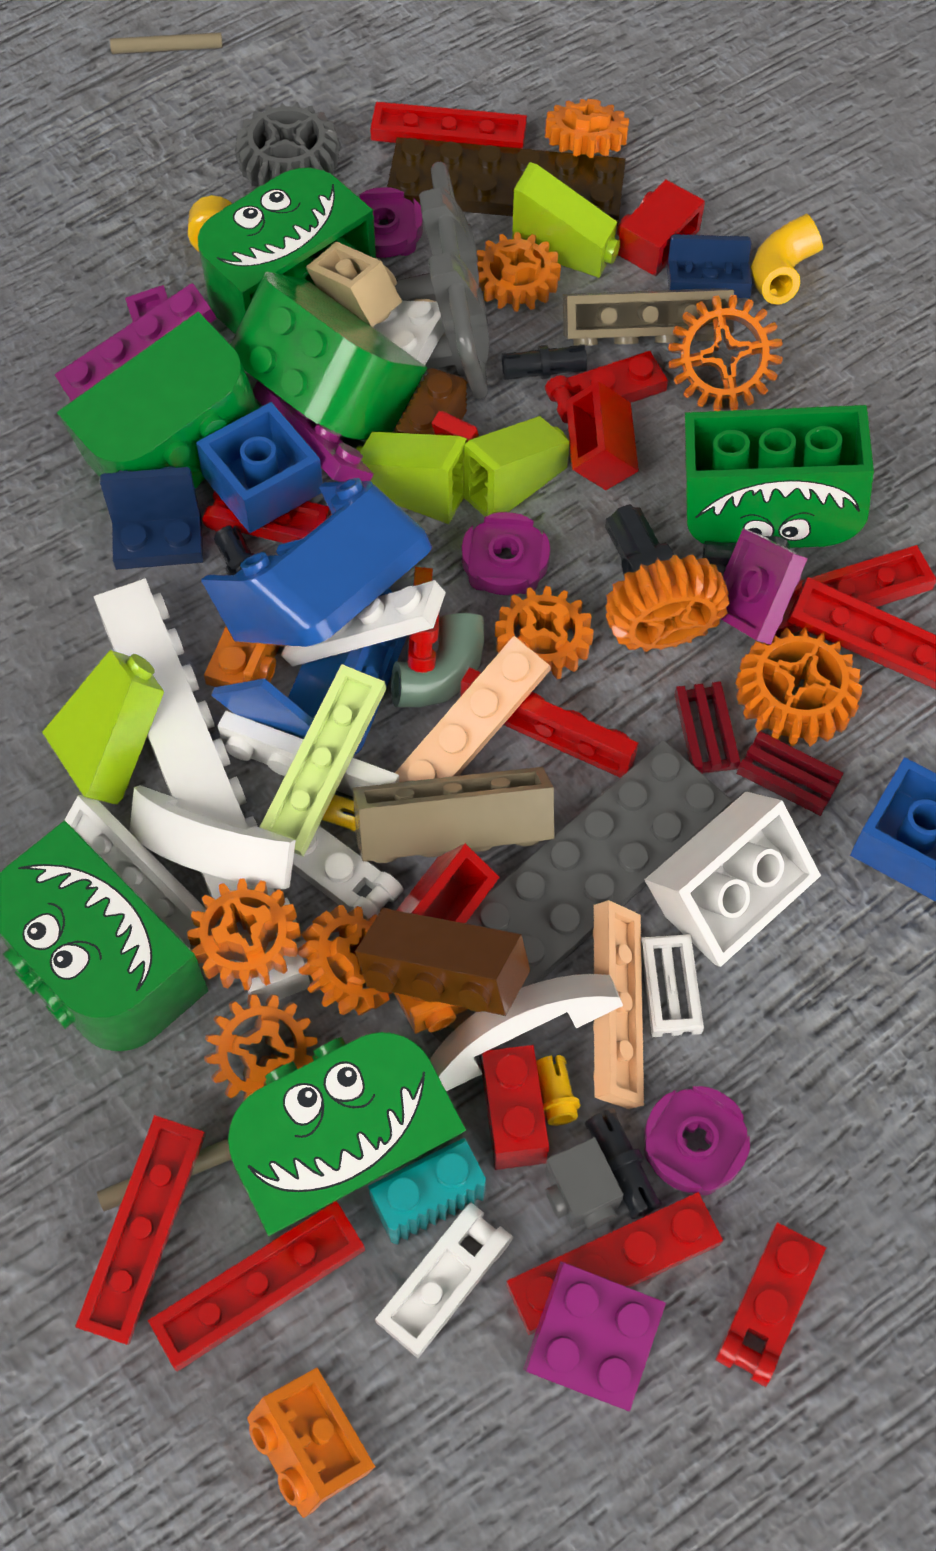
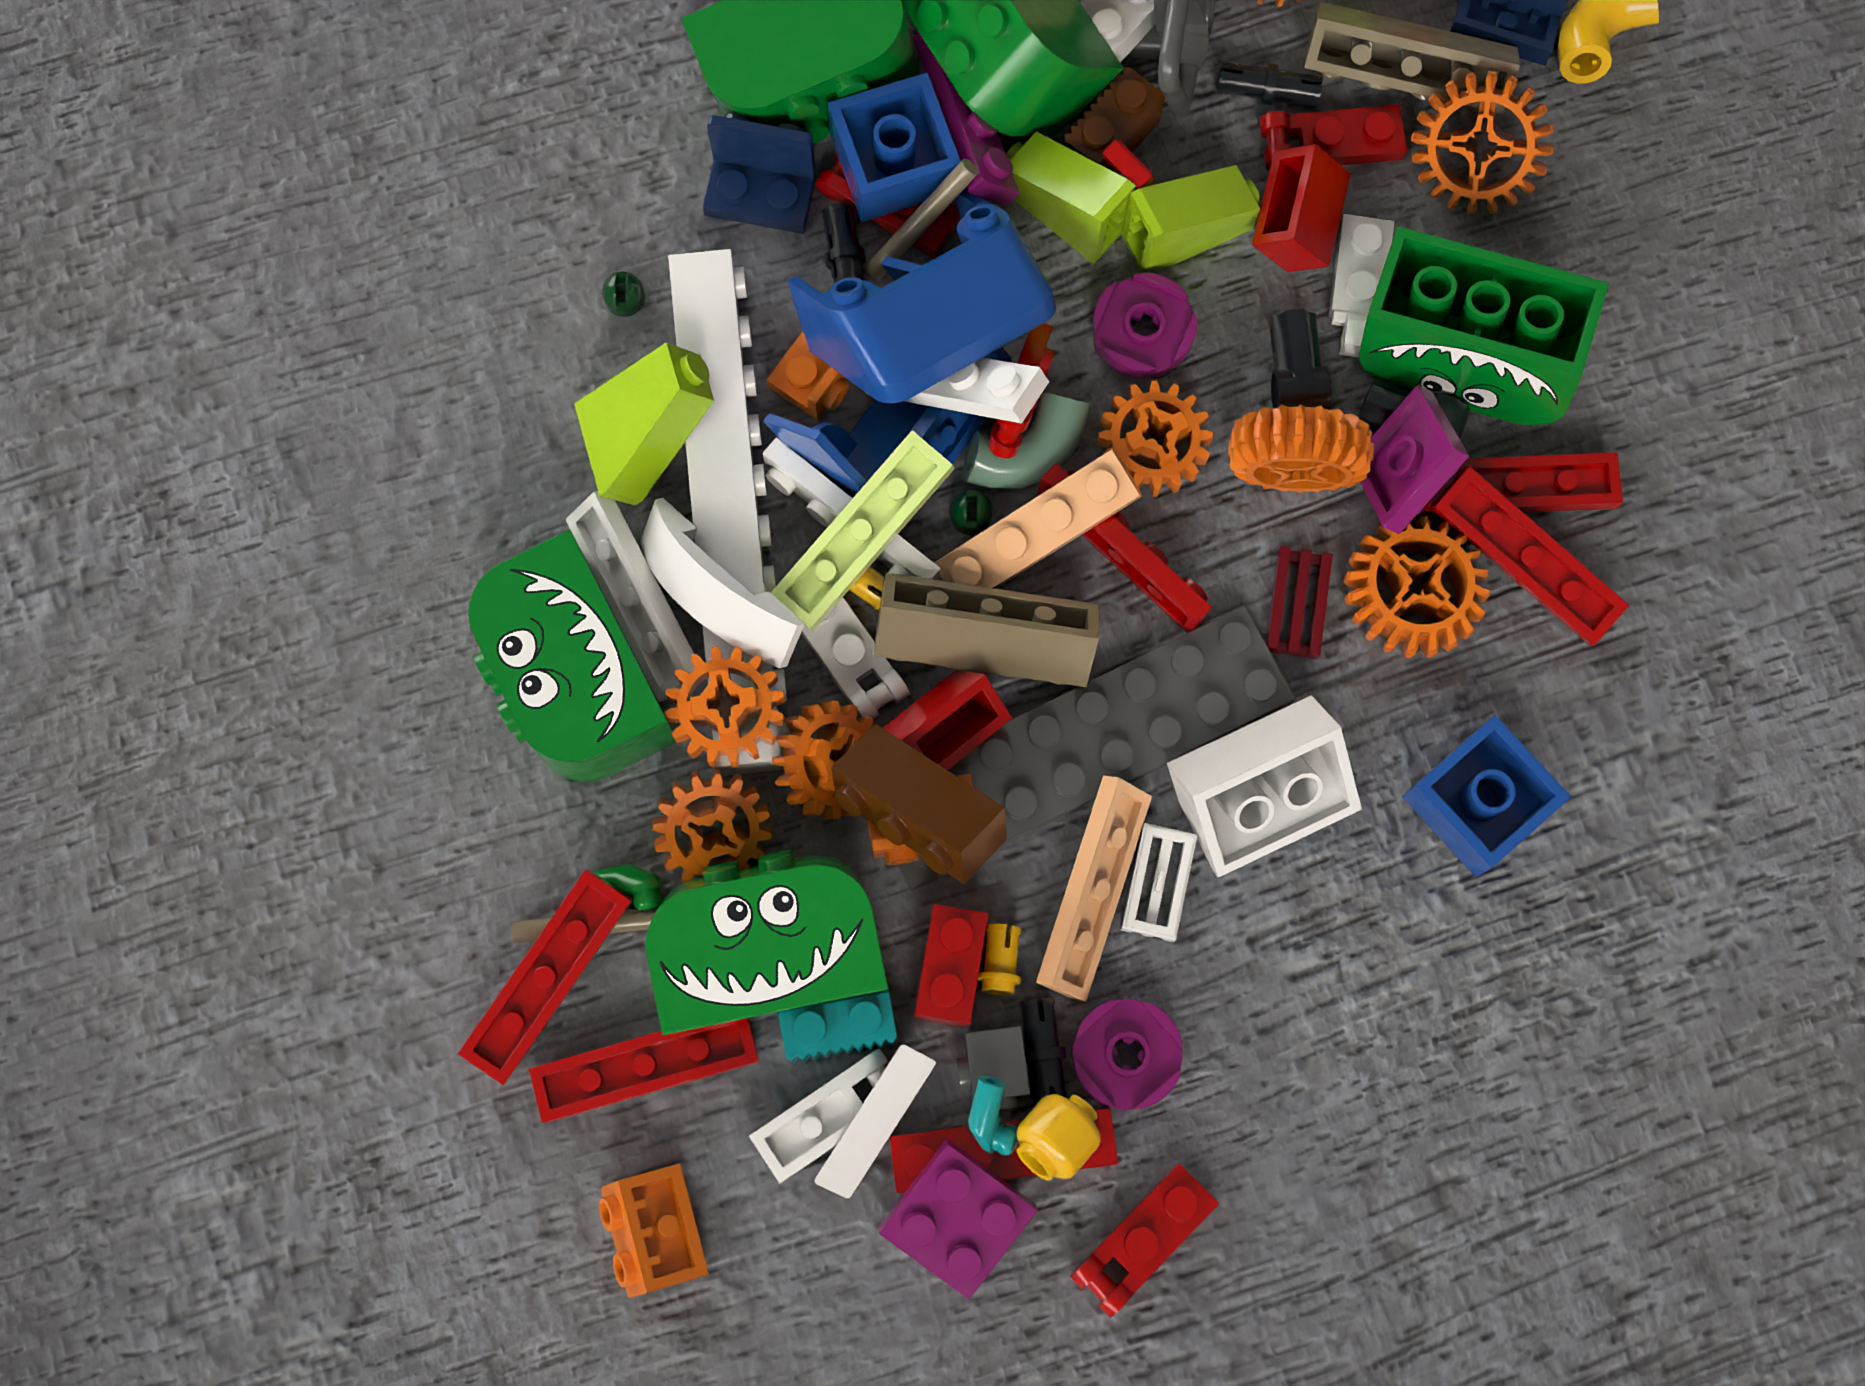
camera: 15 degrees right, 15 degrees up
white slope [430,974,623,1091] -> none
dark red tile [736,731,844,816] -> none
none -> green arm [592,864,663,910]
none -> dark green hinge [602,271,645,317]
none -> white sticker [814,1044,936,1198]
none -> dark tan bar [865,159,979,280]
none -> dark green hinge [950,490,992,535]
none -> teal arm [968,1076,1018,1156]
none -> yellow head [1016,1094,1101,1181]
none -> white hinge [1328,214,1394,358]

